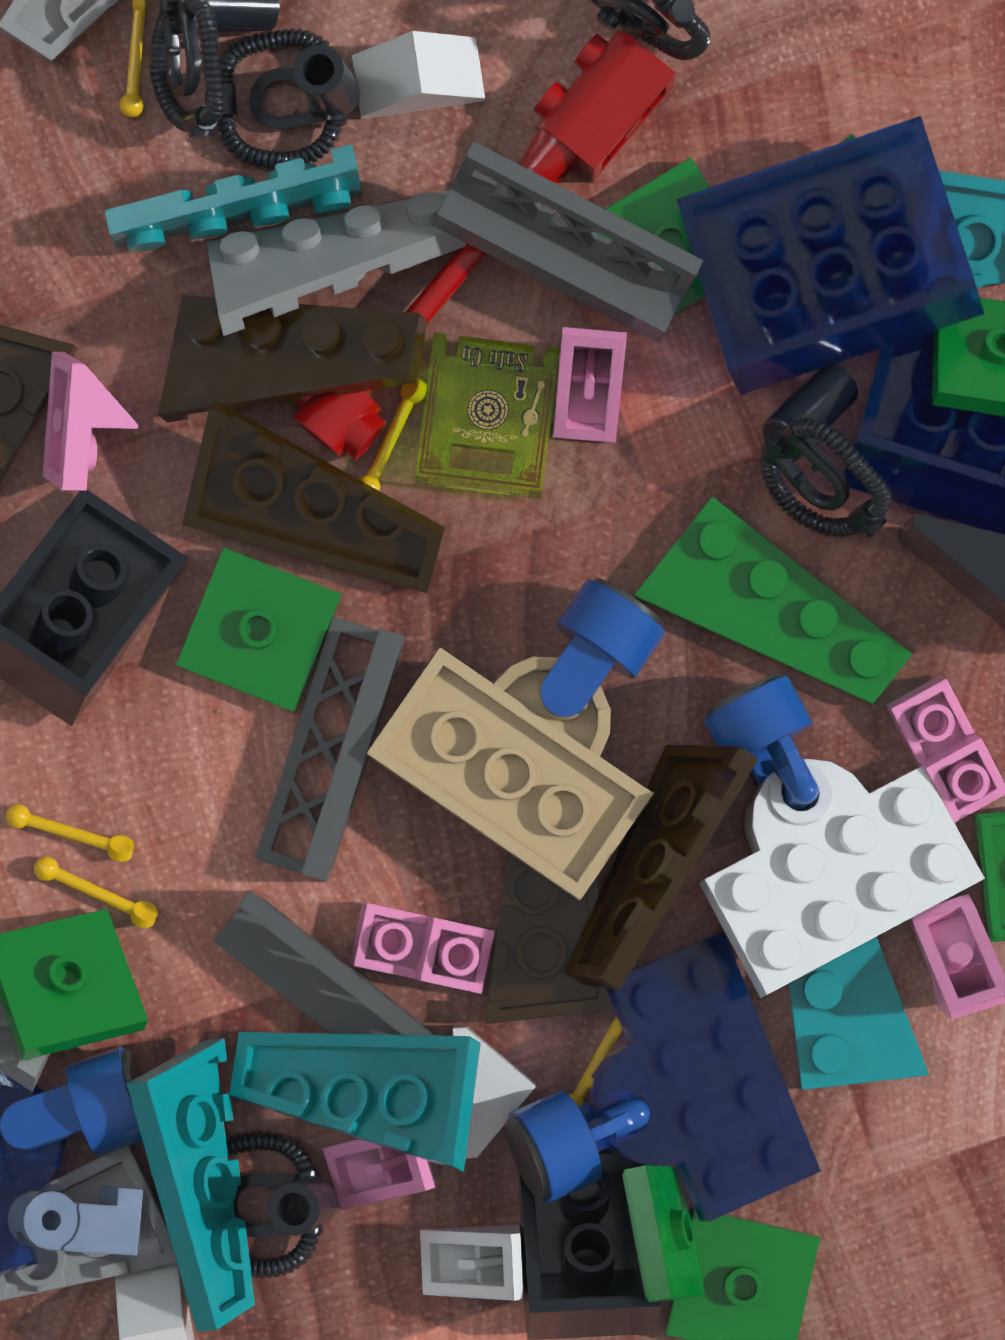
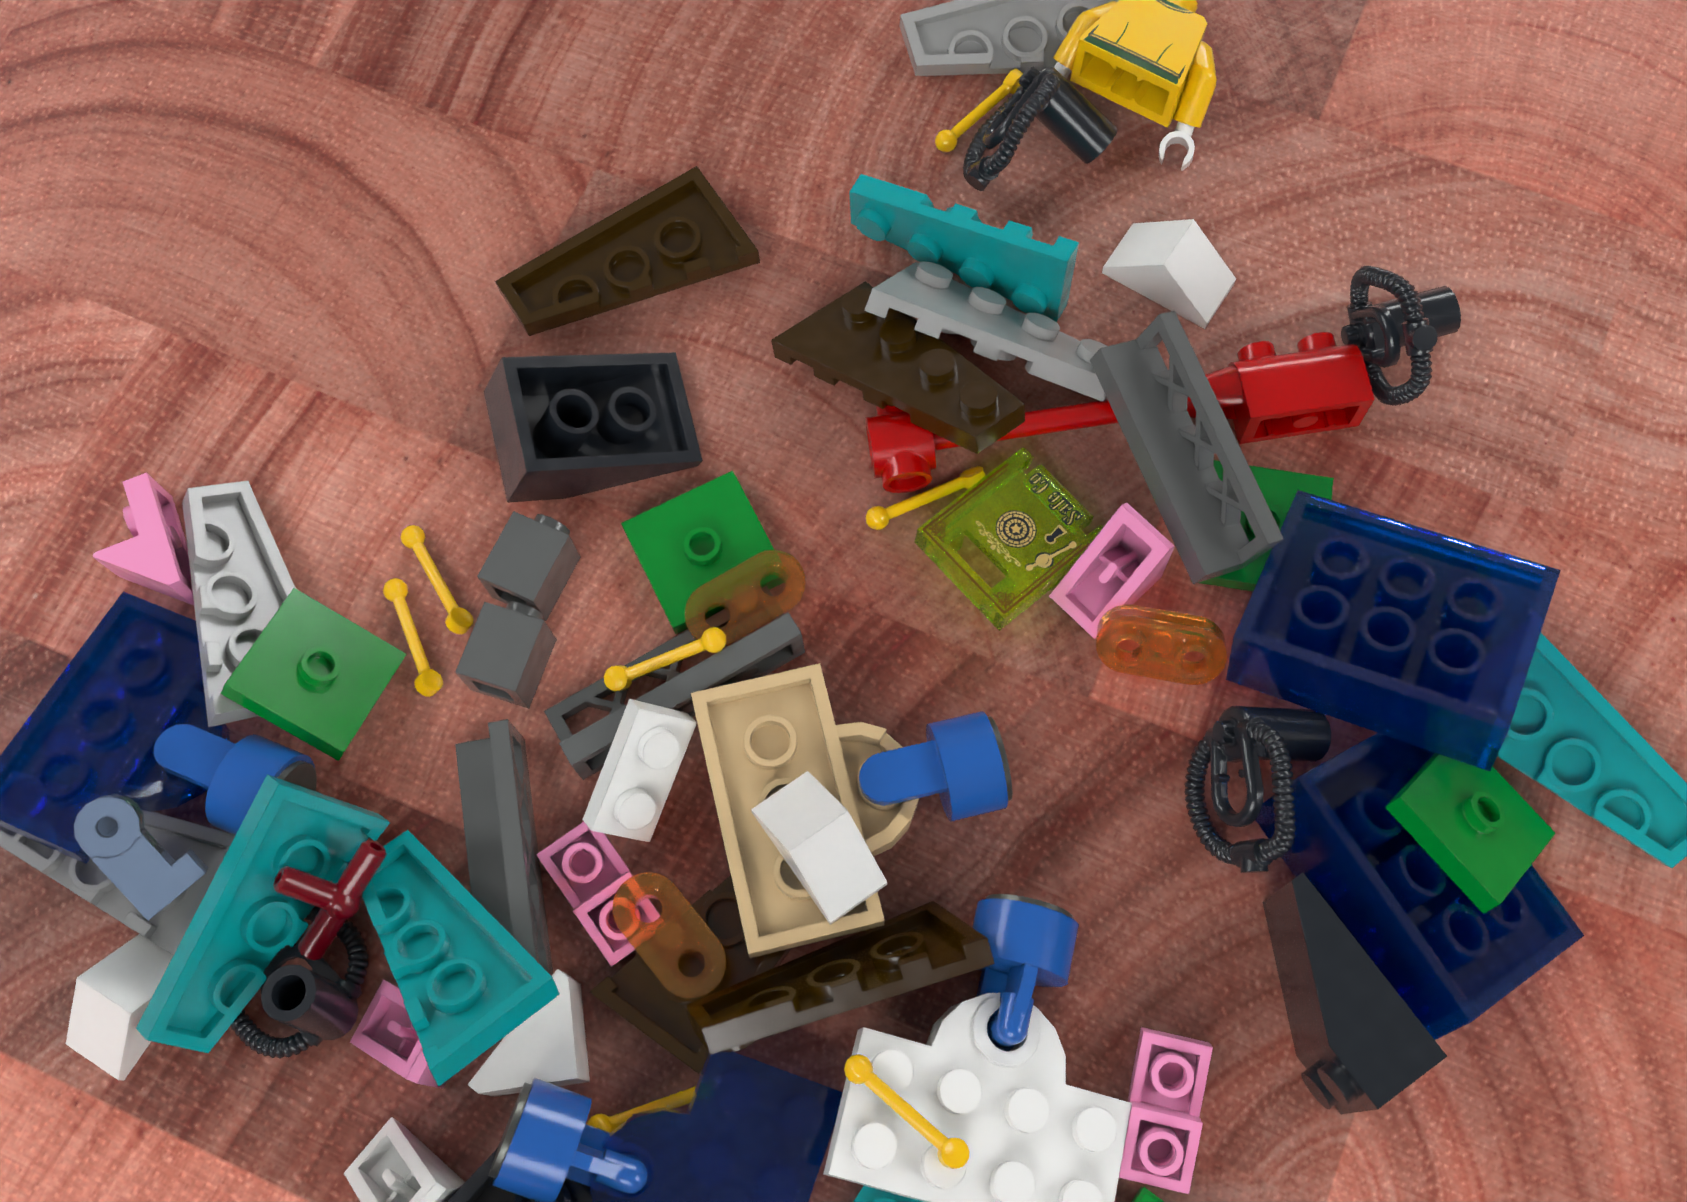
camera: 50 degrees right, 15 degrees down
bright pink slope [42,352,138,491] -> none
dark brown wing [182,400,446,593] -> none
black piece [205,28,360,169] -> none
green wing [633,496,912,705] -> none
none -> dark red piece [273,840,386,961]
none -> dark grey brick [455,601,557,709]
none -> dark grey brick [477,511,581,621]
none -> white plate [582,699,697,842]
none -> yellow hinge [604,627,727,691]
none -> clear orange plate [613,872,726,1000]
none -> clear orange plate [685,550,806,648]
none -> white slope [751,771,887,925]
none -> yellow hinge [844,1054,970,1169]
none -> clear orange plate [1096,605,1227,685]

